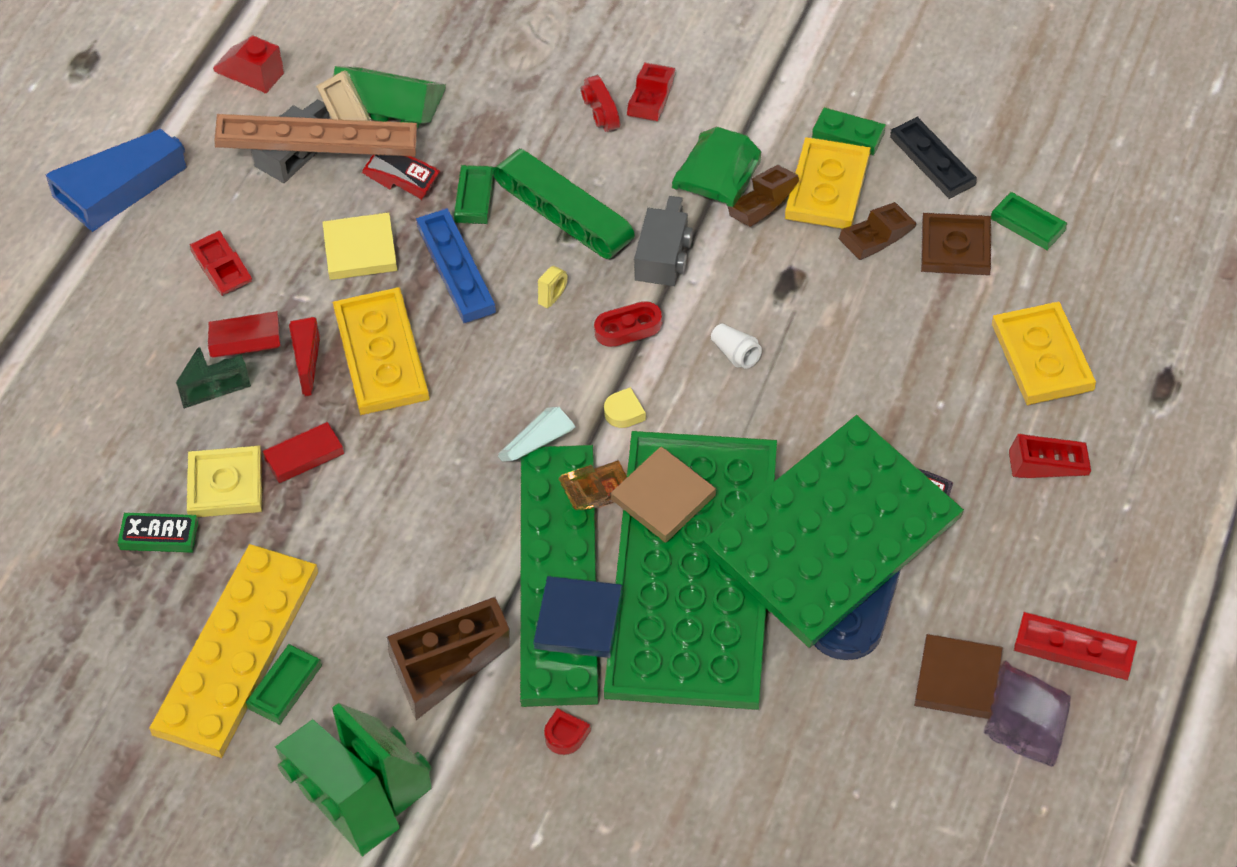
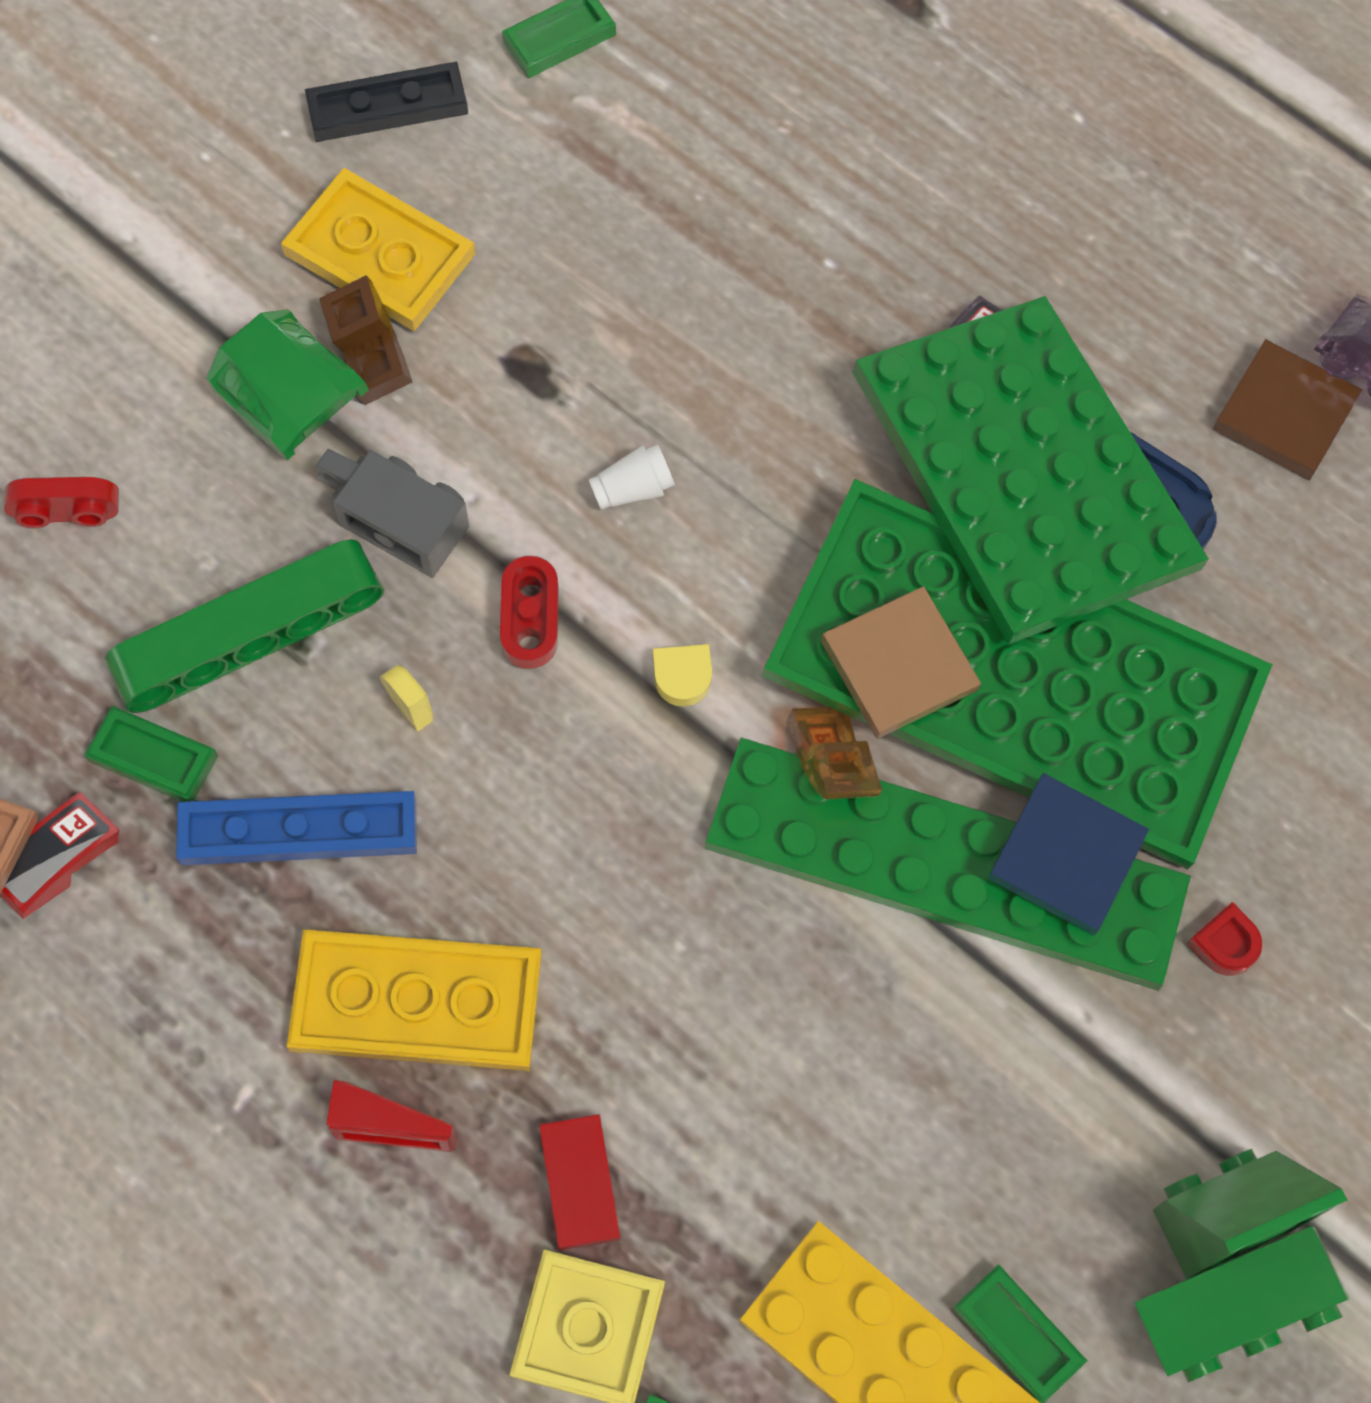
camera: 75 degrees left, 15 degrees up
clear green slope [176,347,251,409] -> none
red slope [190,230,252,296] -> none
red tile [208,311,281,358] -> none
light yellow tile [322,212,397,280] -> none
reddish brown wedge [387,597,510,720] -> none
light aqua slope [498,407,576,462] -> none
red slope [627,62,676,121] -> none
green plate [812,107,886,156] -> none
reddish brown slope [838,202,917,260] -> none
reddish brown tile [921,213,991,276] -> none
yellow plate [992,301,1096,405] -> none
red slope [1009,434,1091,478] -> none
red plate [1014,612,1137,681] -> none

